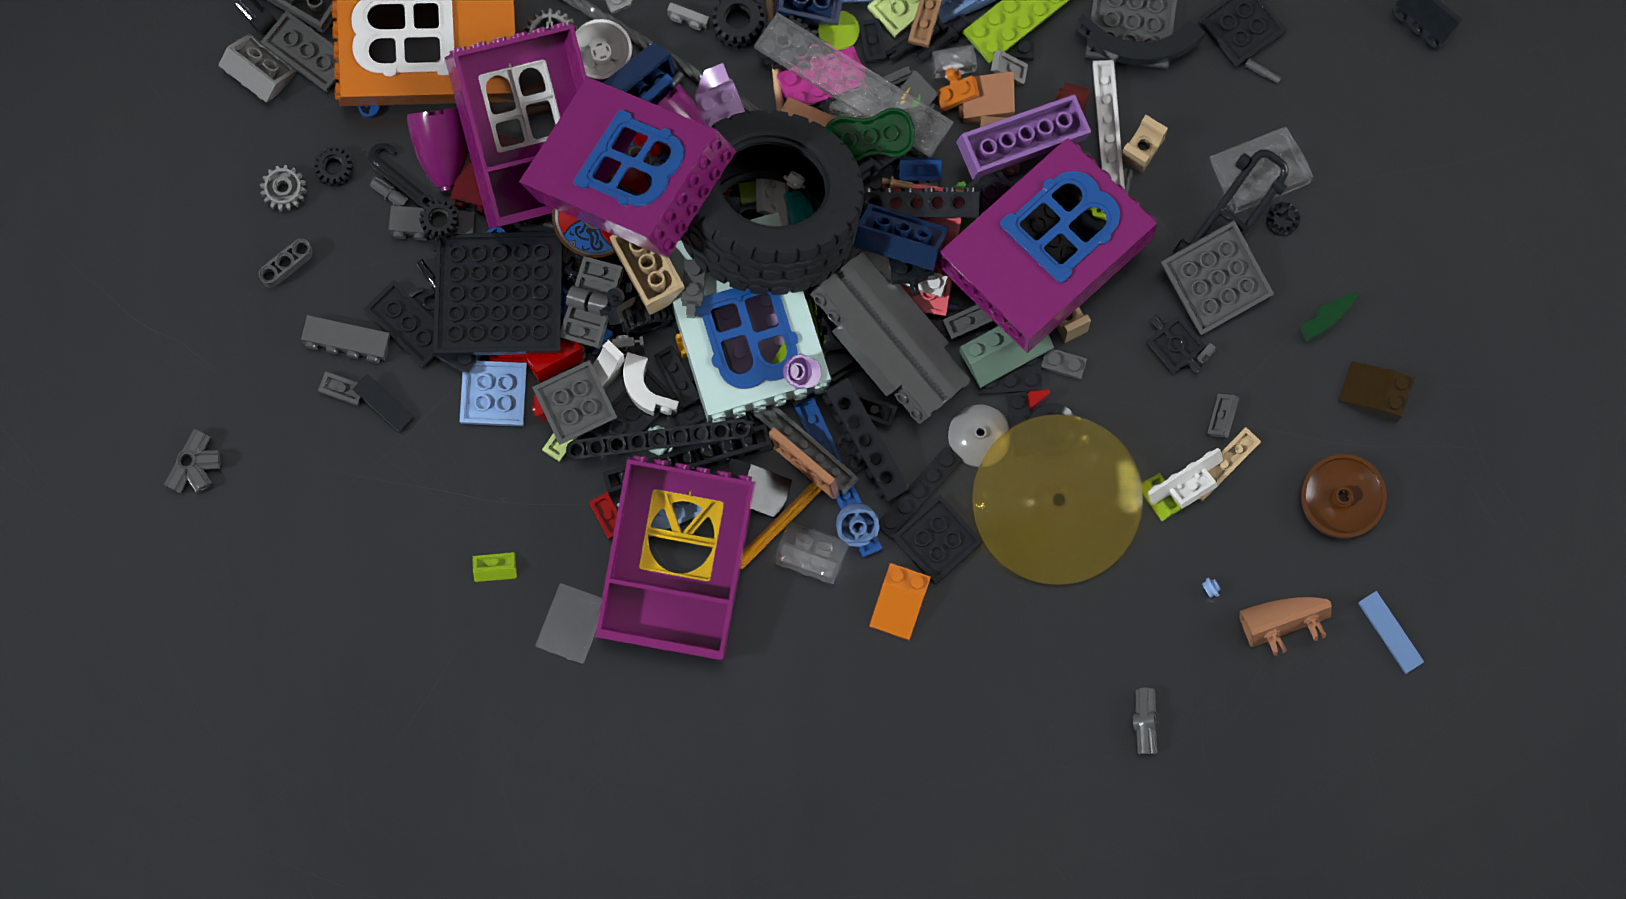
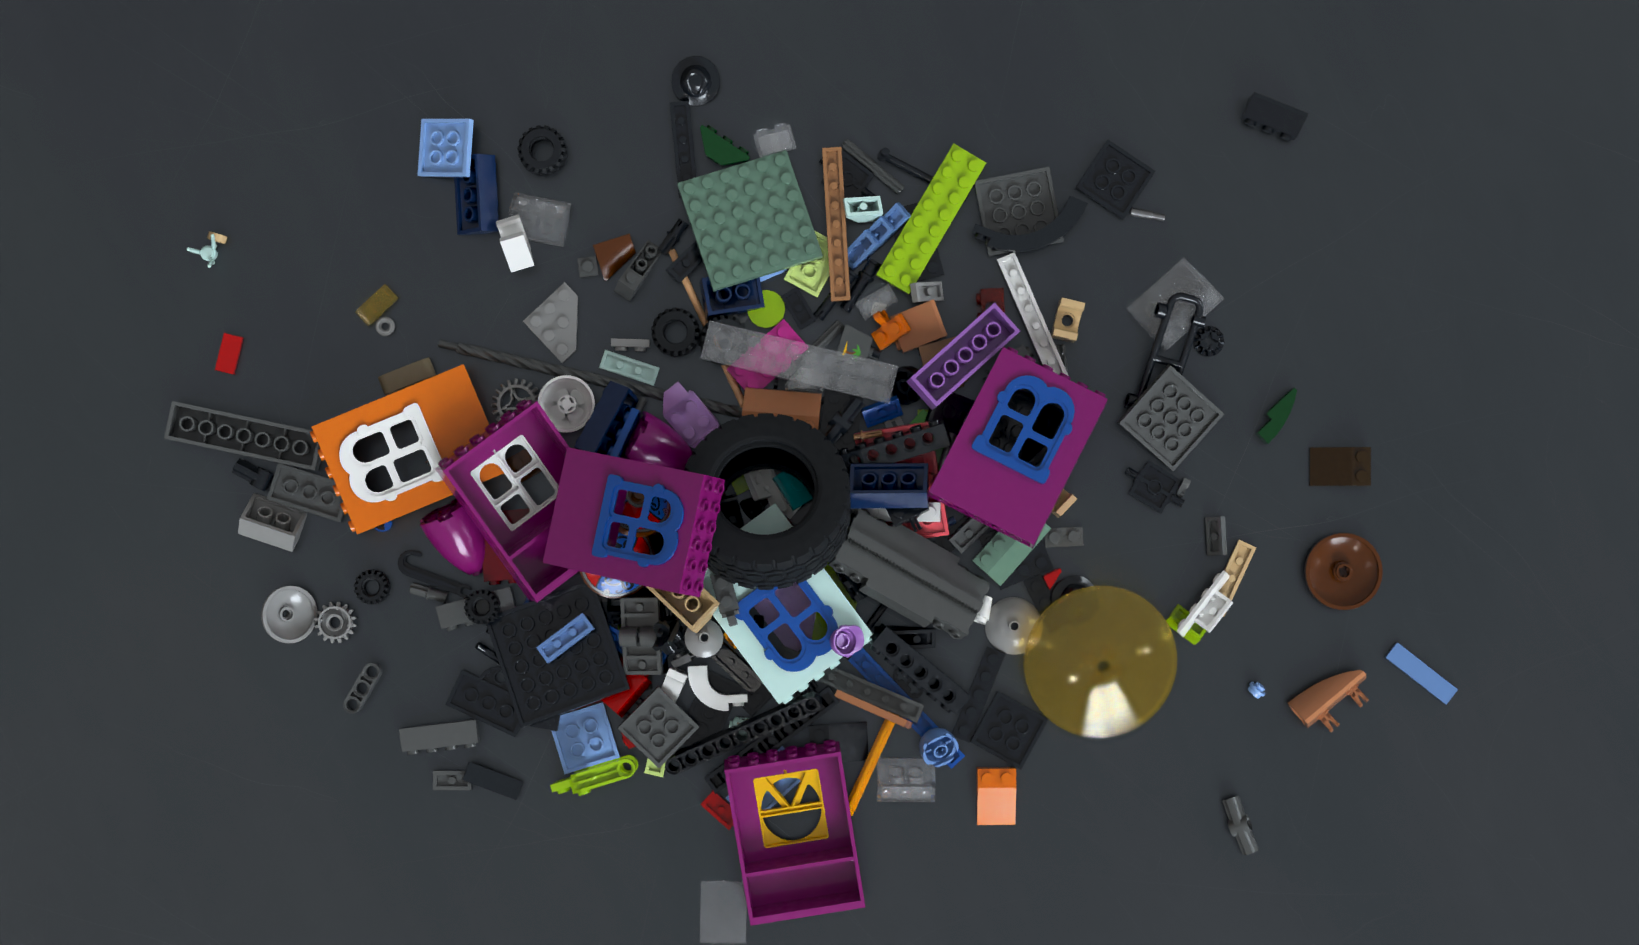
camera: 20 degrees left, 10 degrees up
dark grey piece [164,429,221,494] -> none
lime slope [473,552,517,582] -> none
white plate [783,171,806,190] -> none
dark green plate [825,108,915,162] -> none
none -> light grey dish [261,586,318,643]
none -> medium blue plate [536,613,595,663]
none -> lime plate [550,755,639,796]
none -> light aqua tile [599,350,660,386]
none -> light grey dish [684,620,723,658]
none -> black cylinder [887,366,921,405]
none -> white cone [974,595,993,625]

